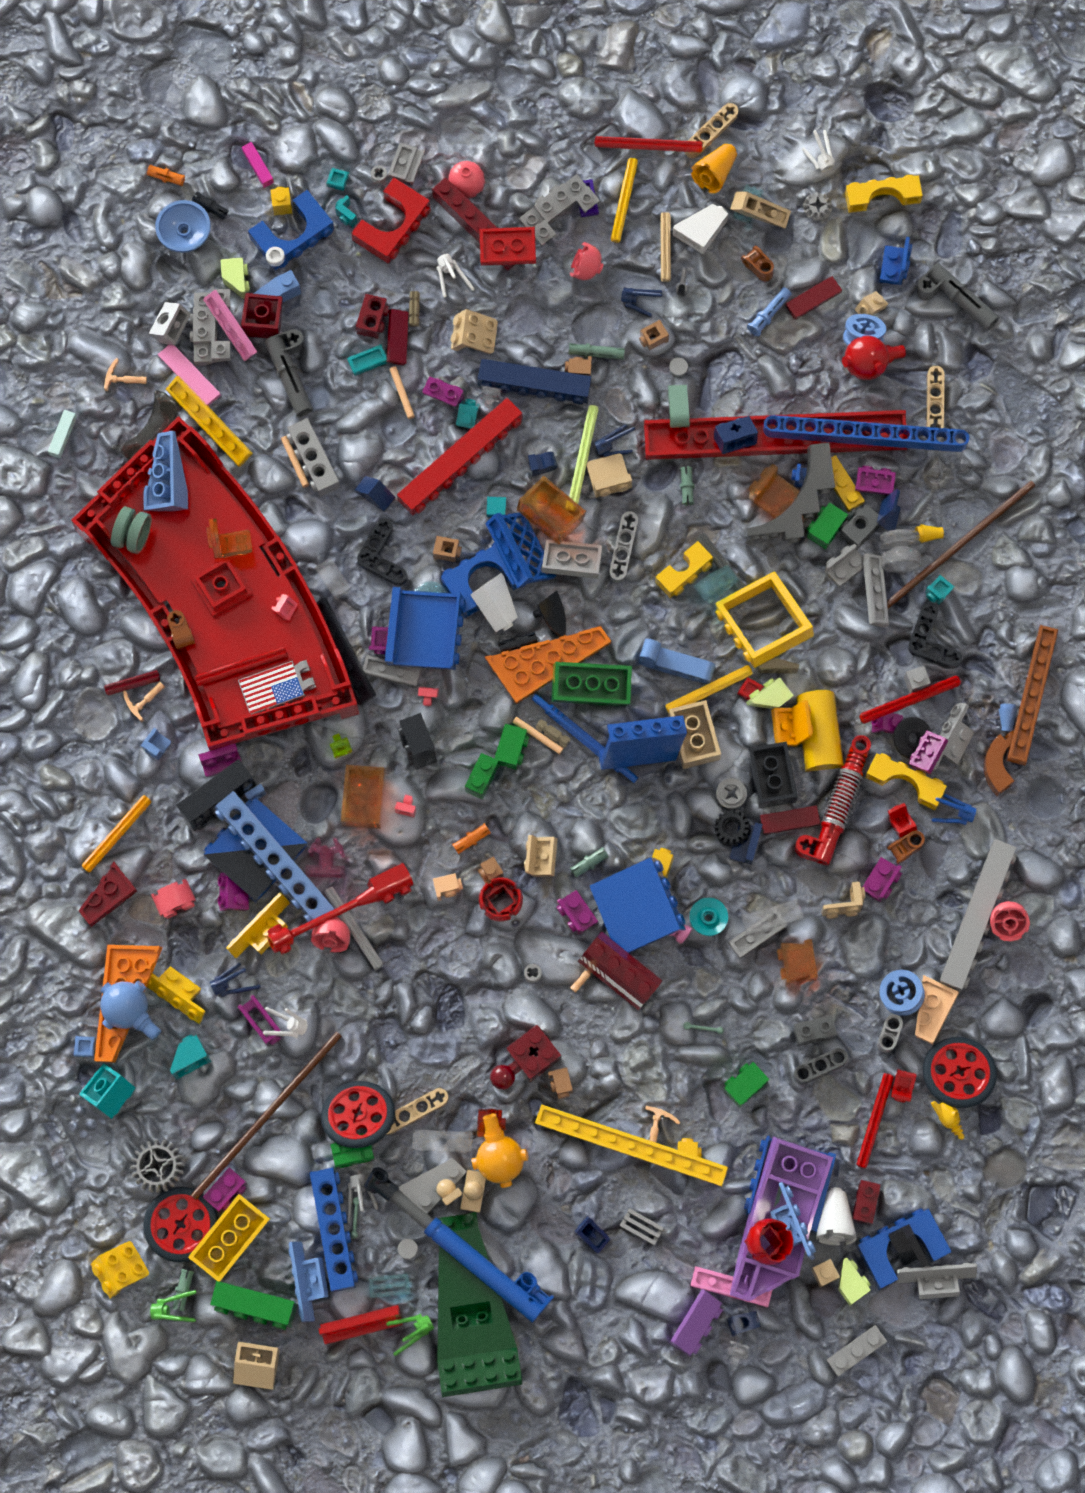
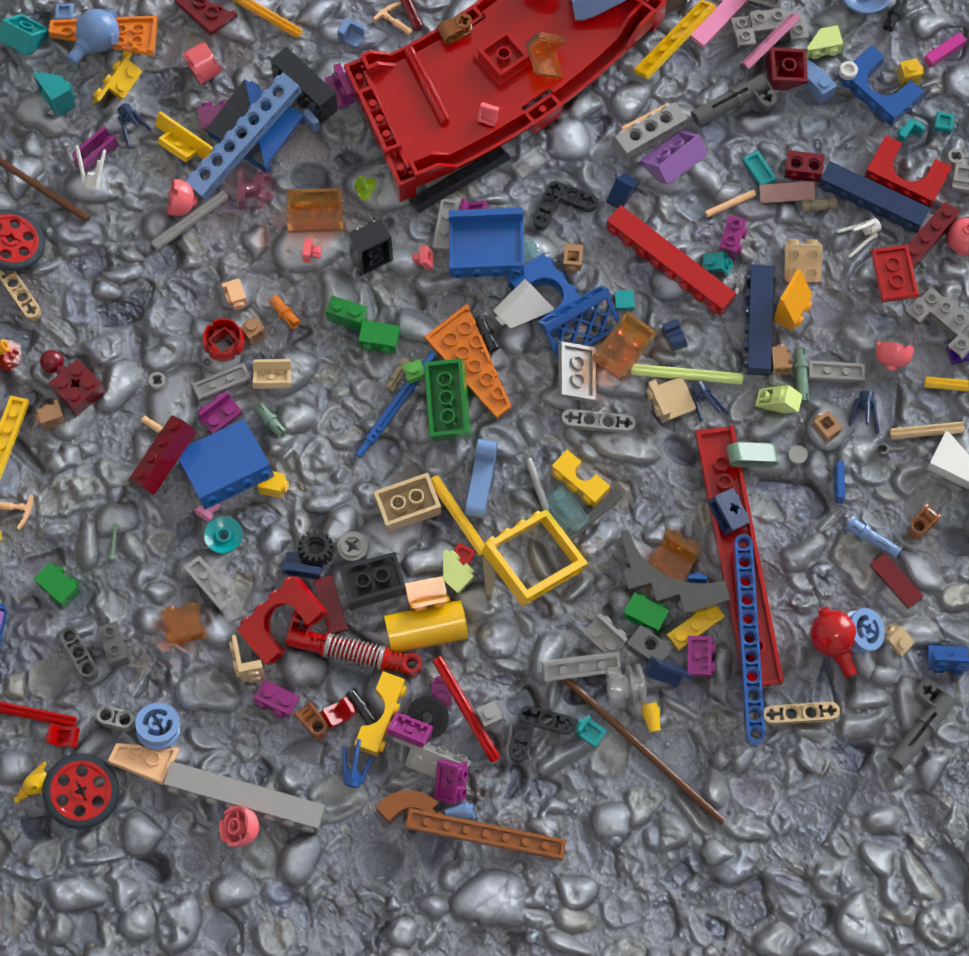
camera: 80 degrees right, 5 degrees down
tile [238,660,316,715] -> none
red bar [267,863,413,955] -> none
light nougat bar [512,717,564,755] -> none
black shield [533,591,566,636] -> none
blue panel [598,715,687,770] -> none
sand green pin [680,466,695,506] -> none
none -> light grey tile [192,363,252,402]
none -> red arch [237,576,328,665]
none -> black pin [345,688,378,726]
none -> bright green plate [402,359,425,384]
none -> magenta bracket [434,759,469,805]
none -> light grey bar [525,458,551,512]
none -> clear tile [580,536,606,560]
none -> medium lavender slope [640,130,708,185]
none -> yellowish green slope [755,385,802,414]
none -> light orange slope [773,269,813,332]
none -> light grey tile [808,360,865,384]
none -> dark blue brick [818,161,930,233]
none -> blue tile [834,461,845,504]

